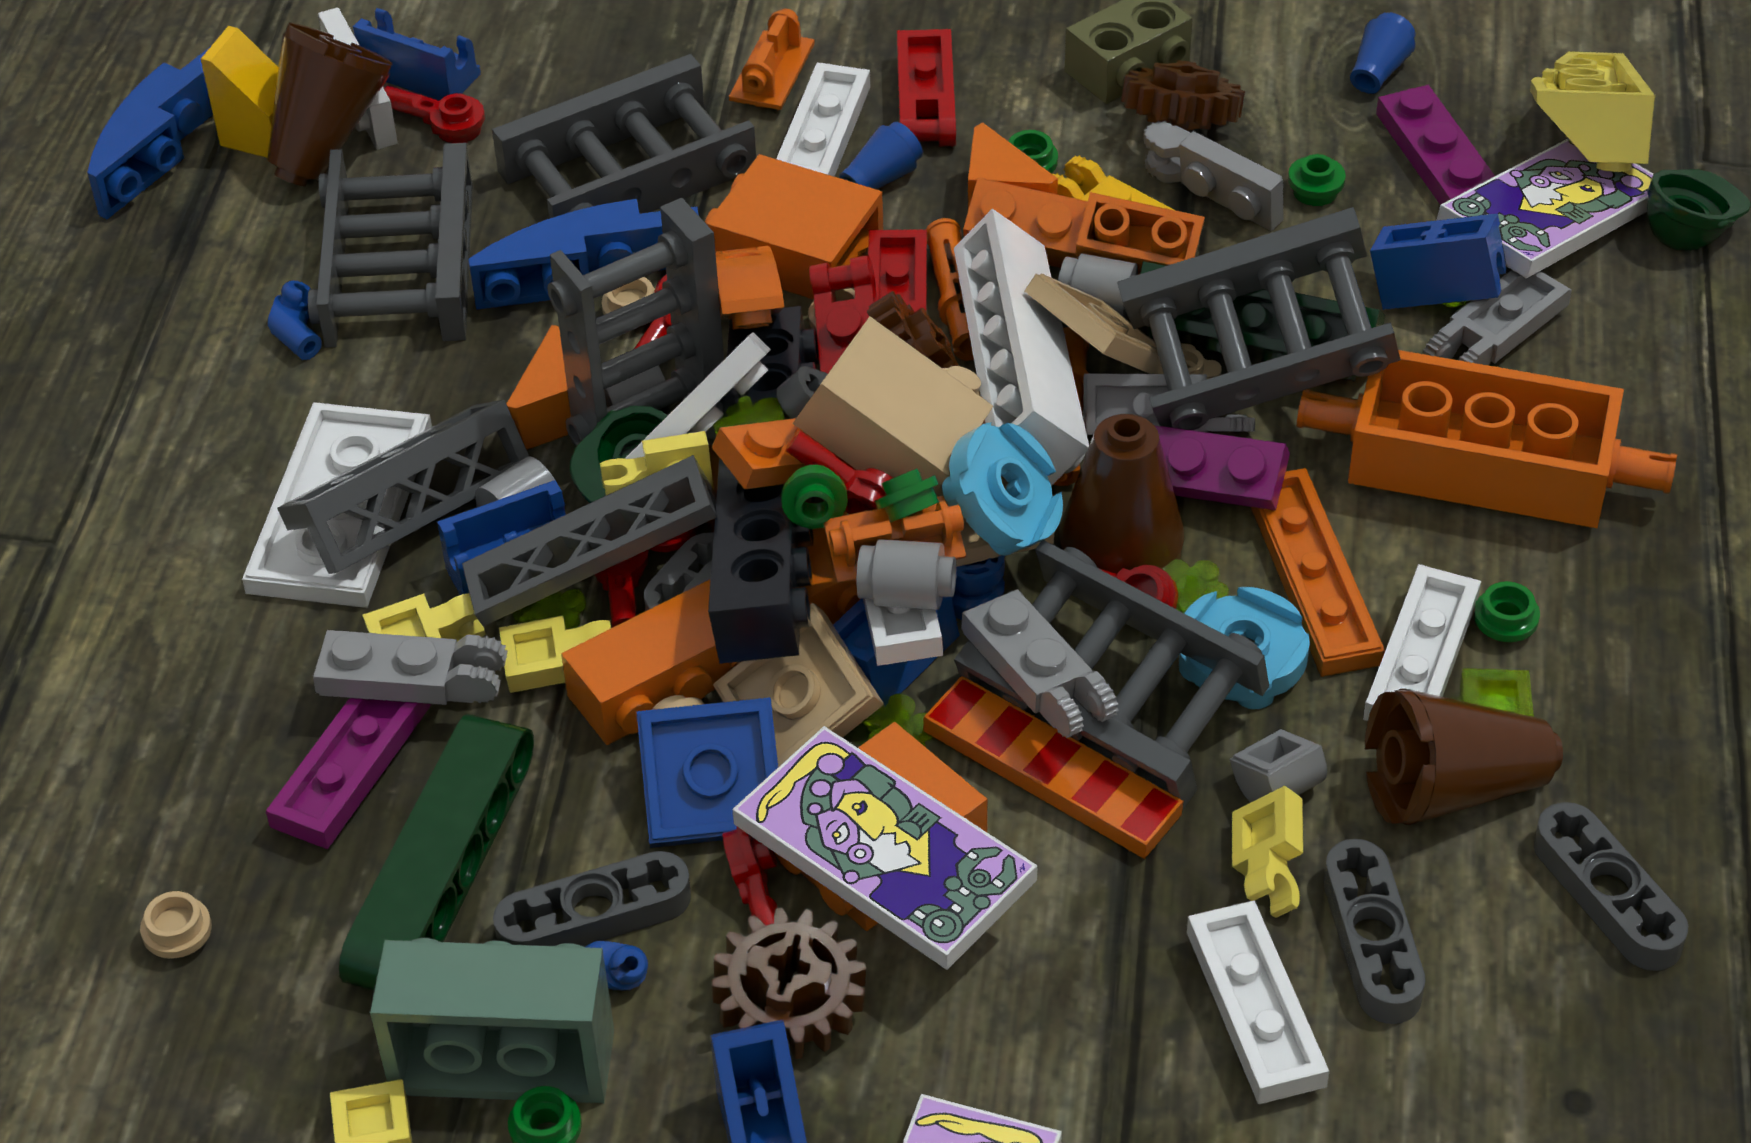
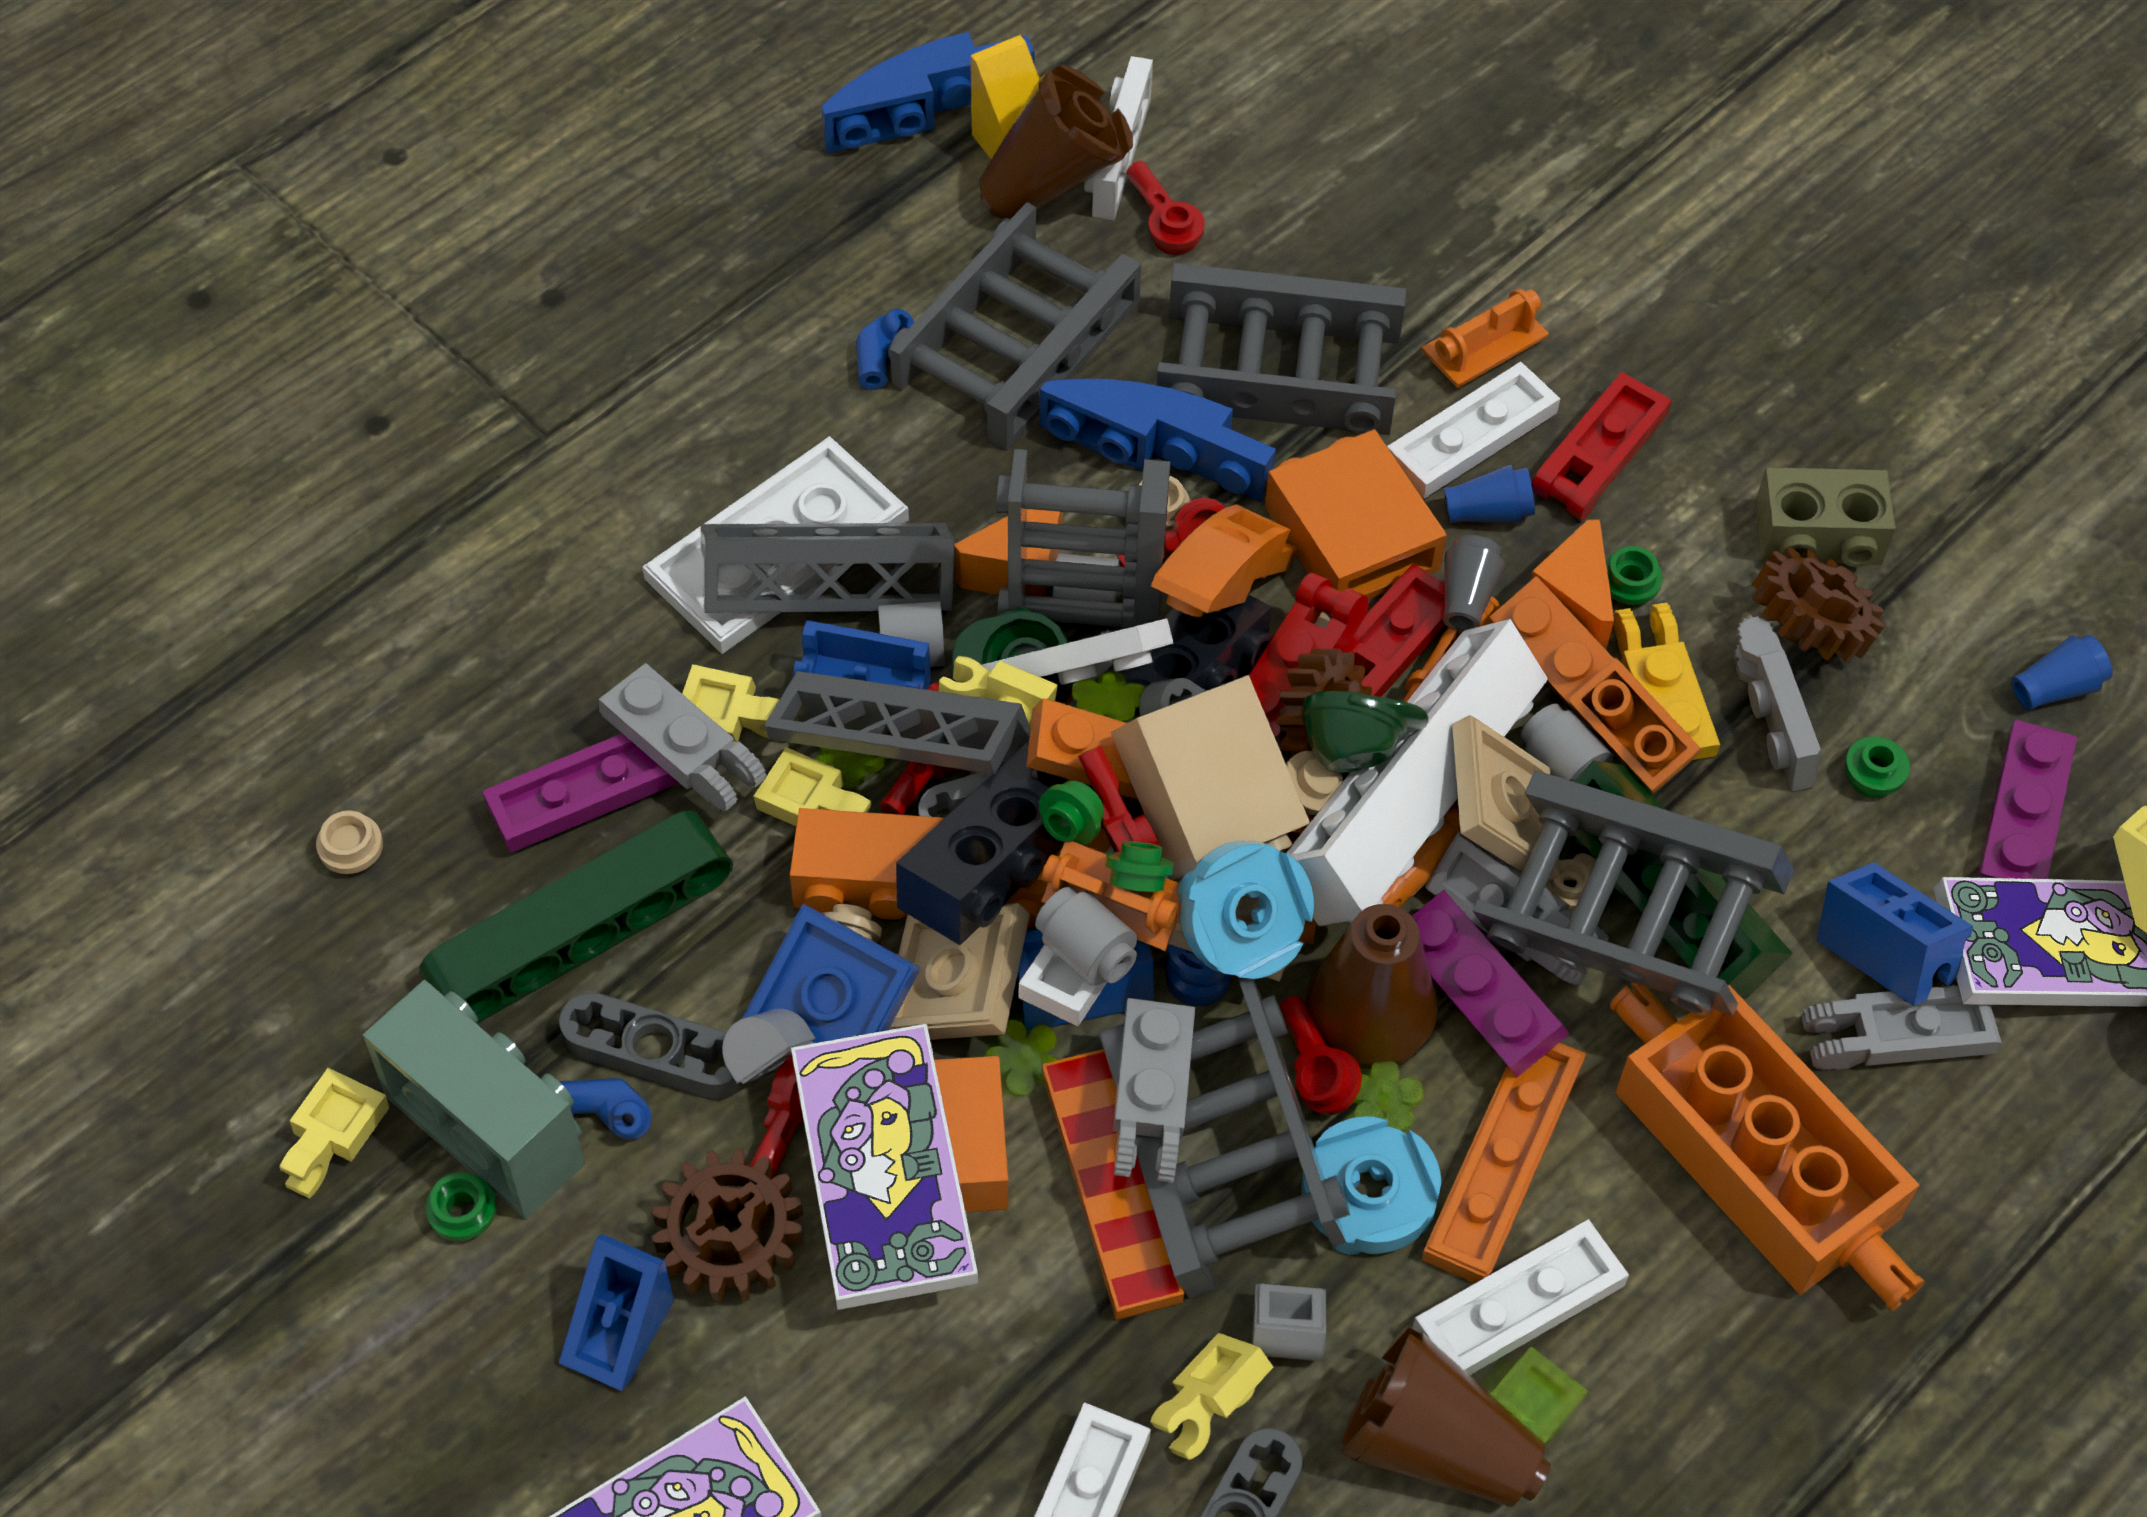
camera: 35 degrees right, 10 degrees up
blue hinge [353,8,481,100] -> none
green plate [1474,581,1540,642] -> none
none -> light grey brick [722,1009,816,1084]
none -> dark green hat [1301,691,1429,772]
none -> dark grey cone [1443,535,1505,632]

